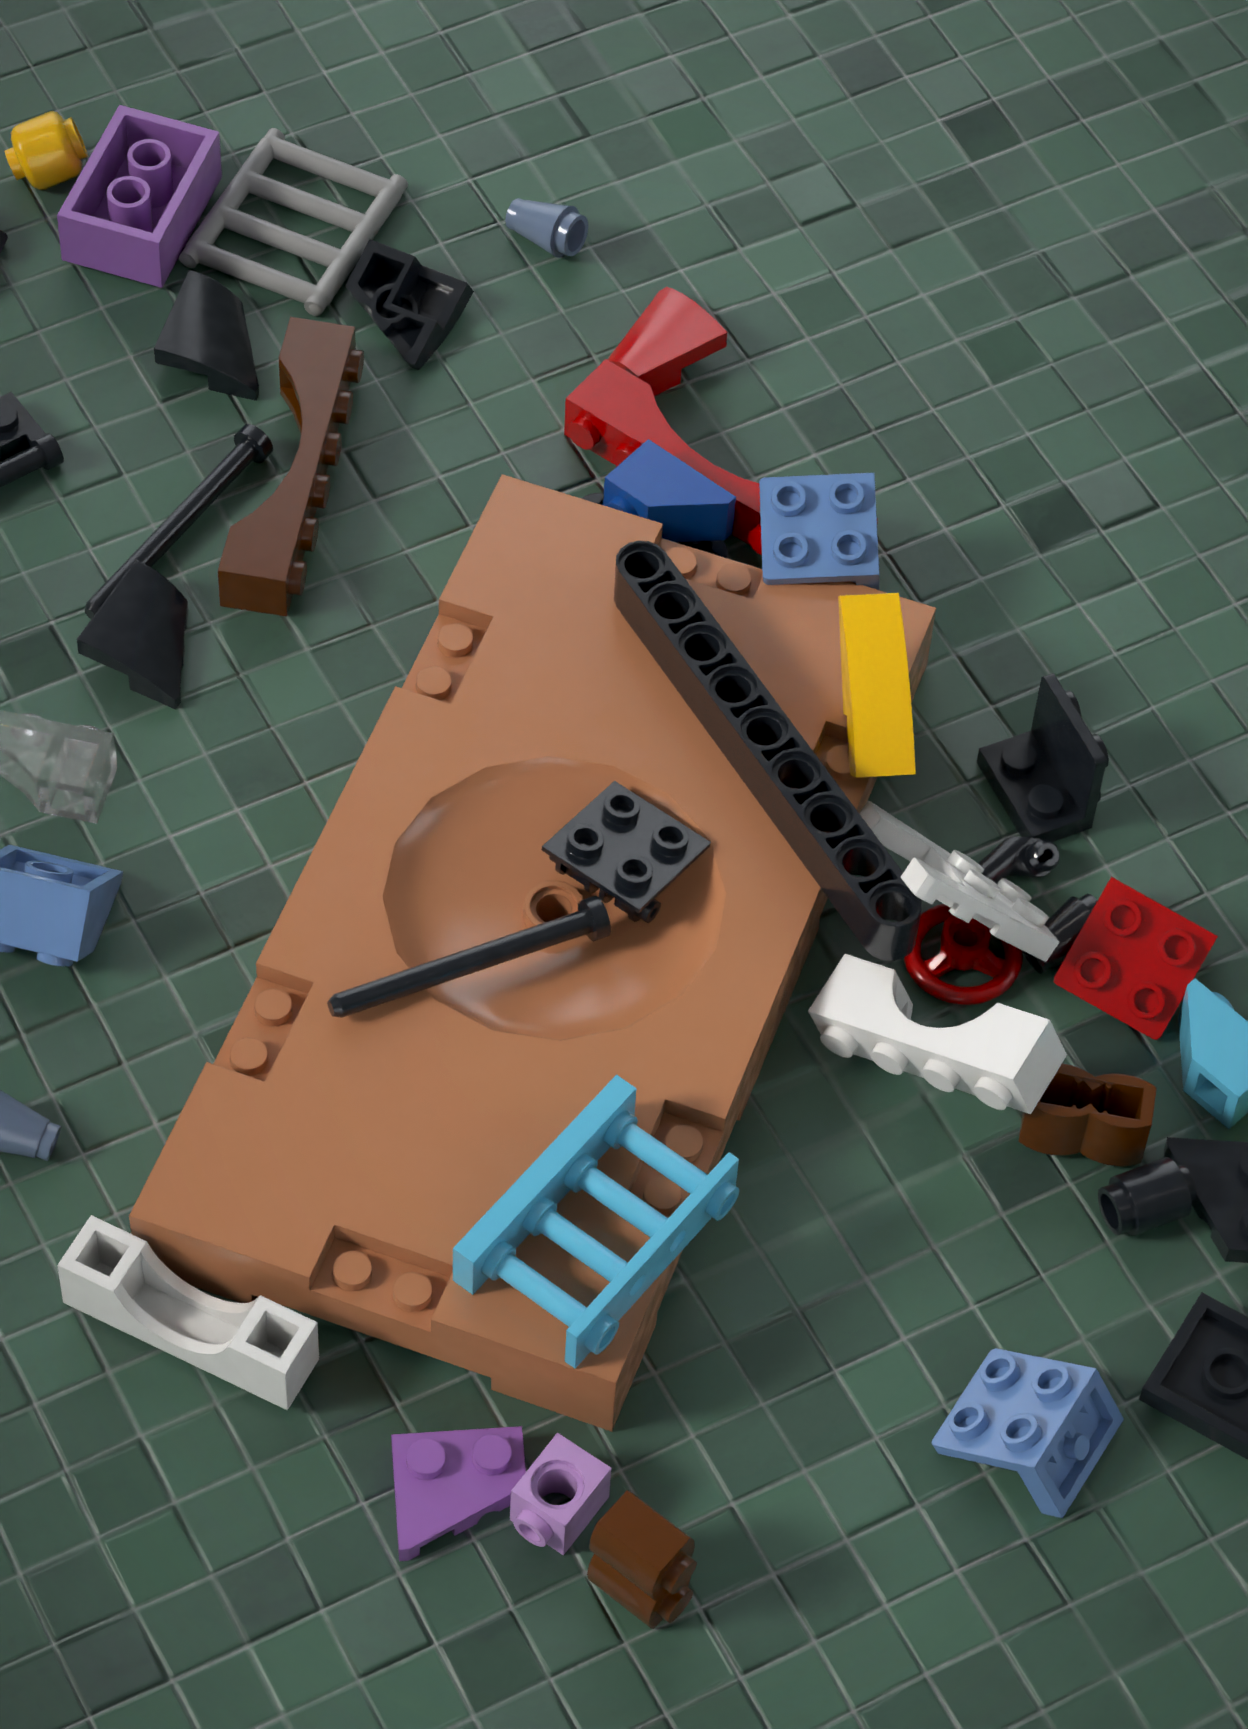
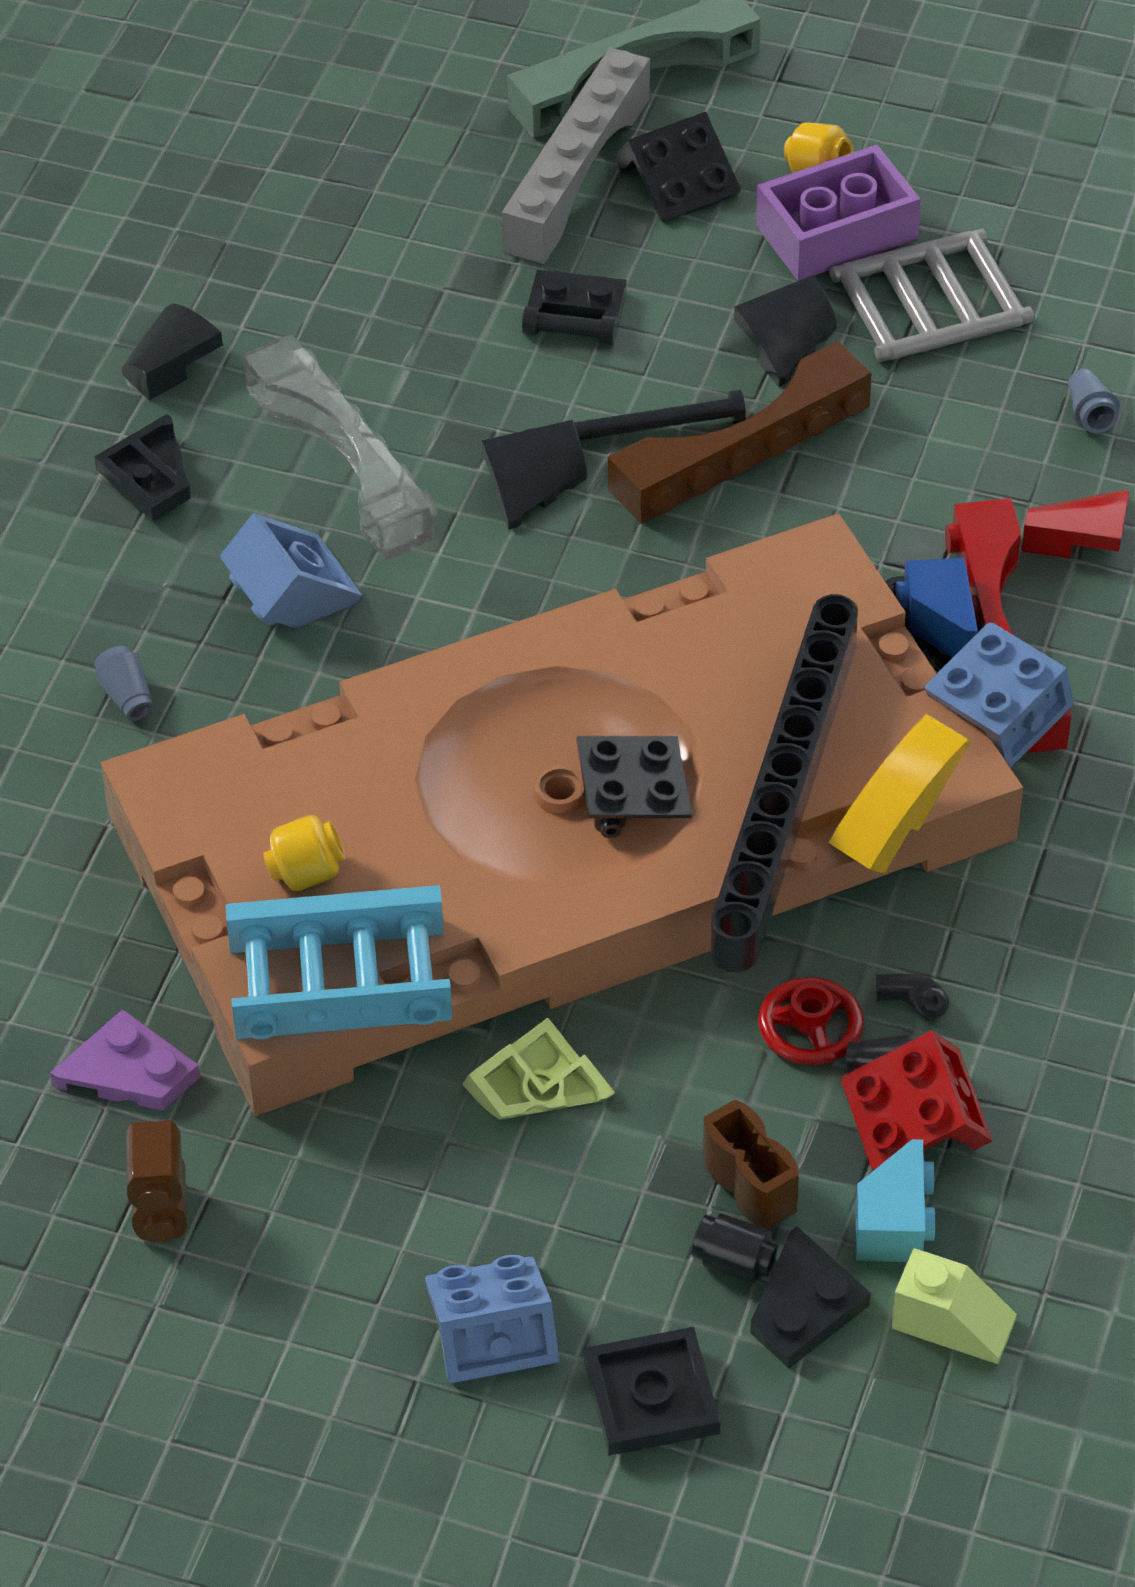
camera: 50 degrees right, 5 degrees down
white arch [57,1215,319,1410] -> none
black bar [327,896,611,1018] -> none
black slope [346,239,474,370] -> none
lavender brick [510,1433,611,1555] -> none
white arch [808,954,1067,1114] -> none
white wing [859,801,1059,962] -> none
black bracket [977,673,1109,842] -> none
none -> yellow head [263,815,346,891]
none -> yellowish green slope [462,1018,615,1120]

